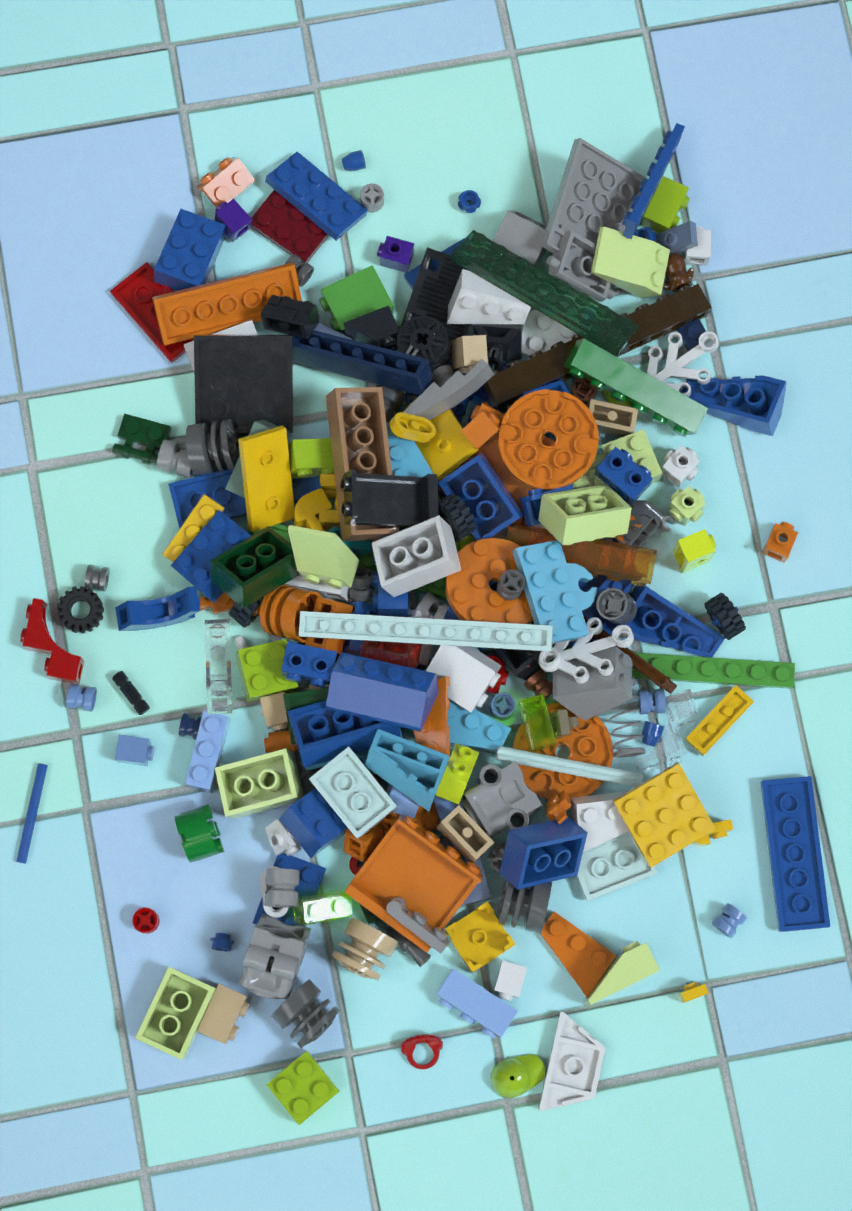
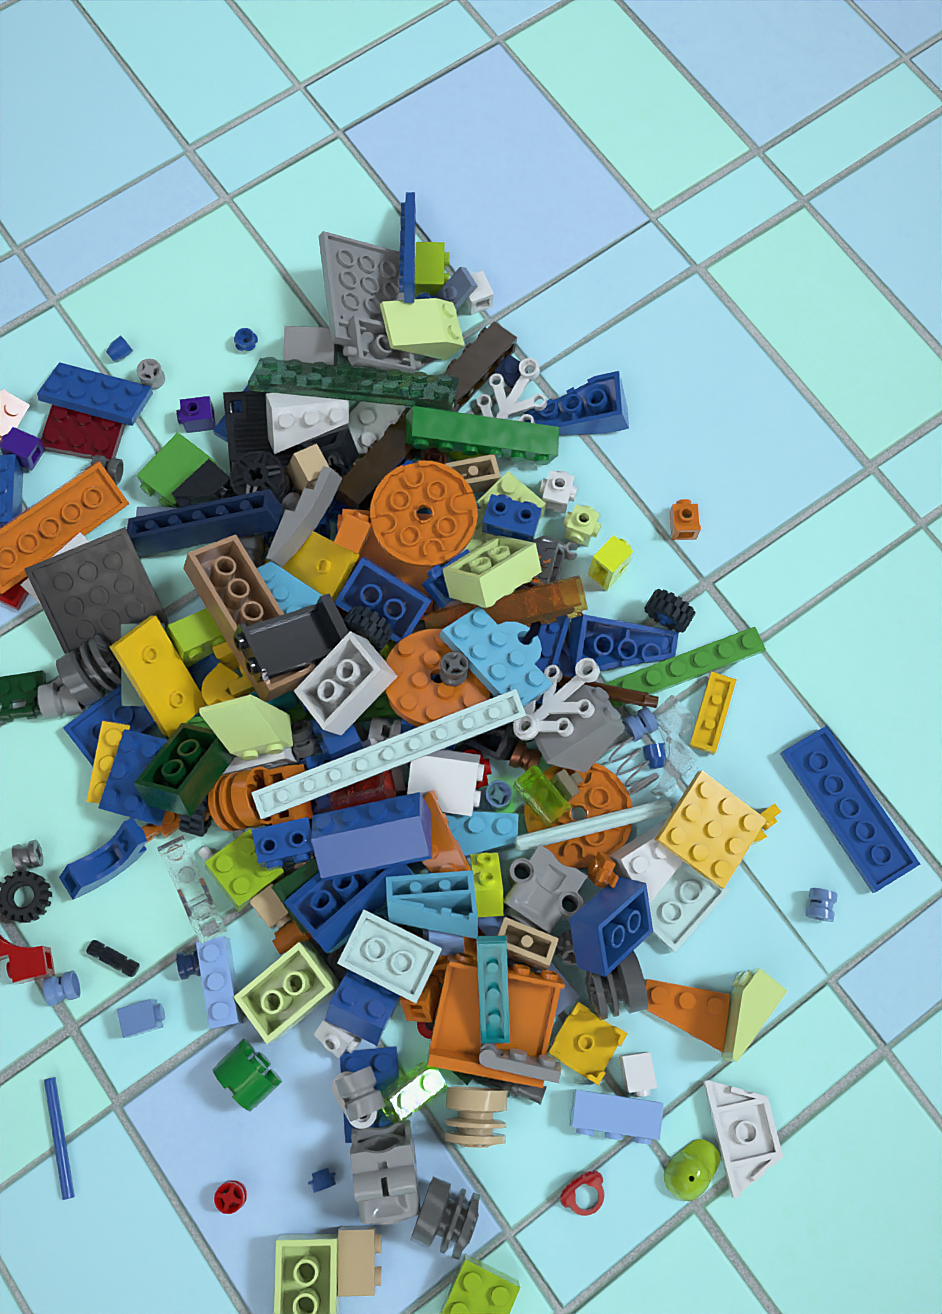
camera: 25 degrees left, 5 degrees down
black brick [261,295,320,339] -> none
yellow plate [389,412,436,443] -> none
dark grey wheel [596,588,637,625] -> none
reddish brown animal [663,253,694,293] -> none
yellow plate [678,981,709,1003] -> none
none -> teal tile [477,935,510,1044]

